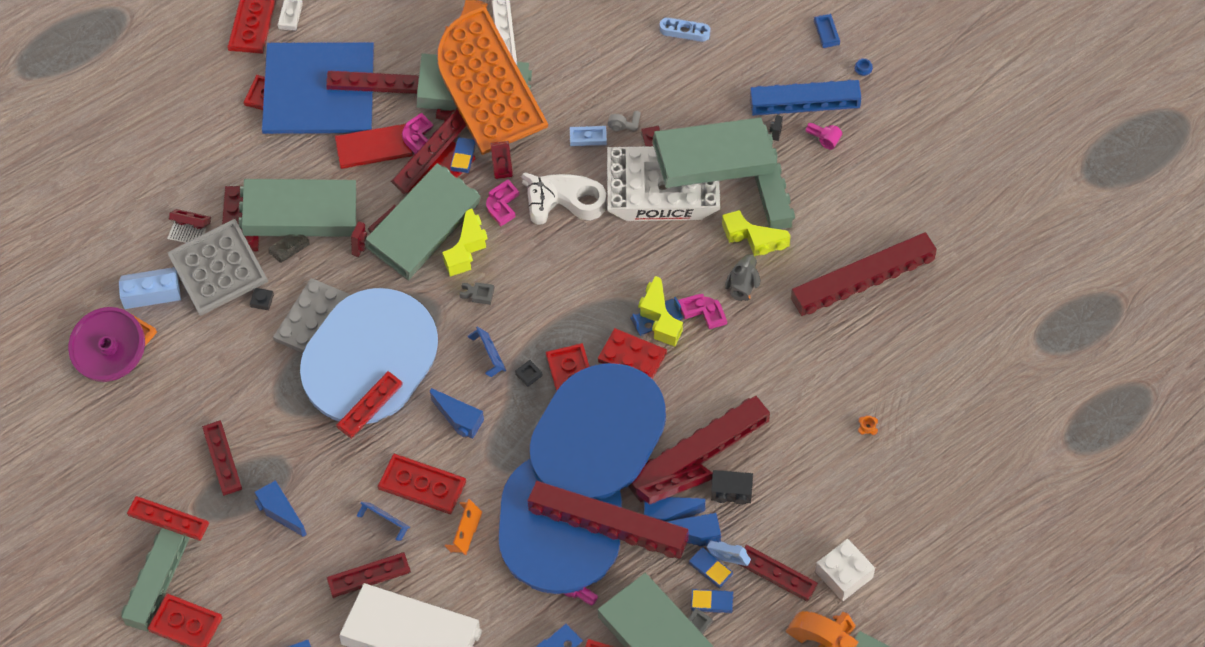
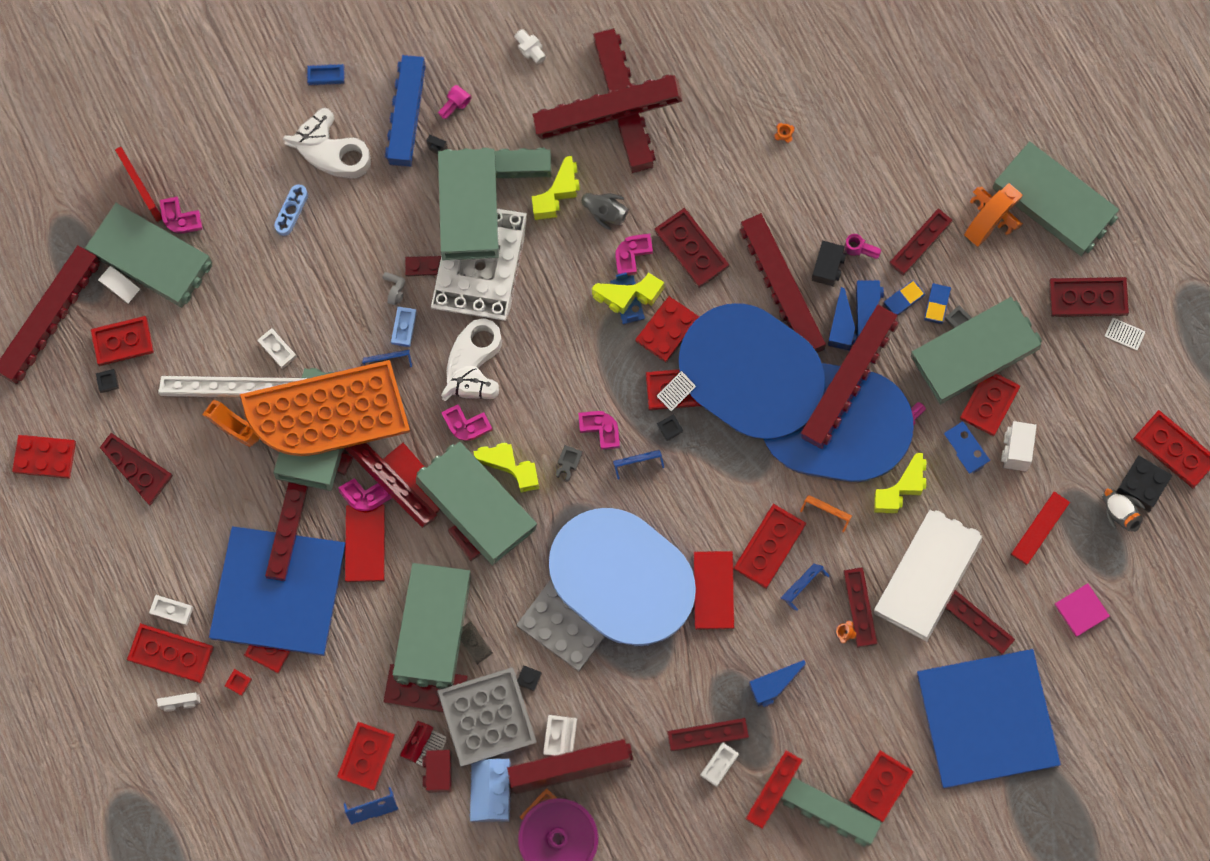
camera: 75 degrees left, 15 degrees up
red tile [336,371,403,439] -> none
dark red plate [351,221,368,257] -> none
blue slope [430,388,484,439] -> none
blue tile [450,137,476,173] -> none
dark red plate [490,141,513,179] -> none
dark red plate [637,464,713,504] -> none
light blue plate [707,541,751,566] -> none
white brick [815,539,875,602] -> none
blue plate [855,58,873,76] -> none
none -> white plate [157,692,200,712]
none -> red plate [224,669,252,696]
none -> white plate [258,328,297,369]
none -> white animal [283,108,371,179]
none -> red plate [337,722,396,791]
none -> blue piece [343,787,399,825]
none -> blue piece [362,349,412,367]
none -> dark red brick [422,750,452,793]
none -> dark red brick [507,739,634,794]
none -> white axle [515,29,546,64]
none -> dark red brick [532,75,683,140]
none -> white plate [543,715,577,756]
none -> dark pink plate [578,411,620,450]
none -> dark red plate [654,207,729,288]
none -> white sticker [657,371,696,411]
none -> red tile [694,551,734,630]
none -> white plate [700,743,739,787]
none -> orange plate [836,621,856,643]
none -> dark pink axle [845,234,881,259]
none -> neon yellow arch [874,453,927,513]

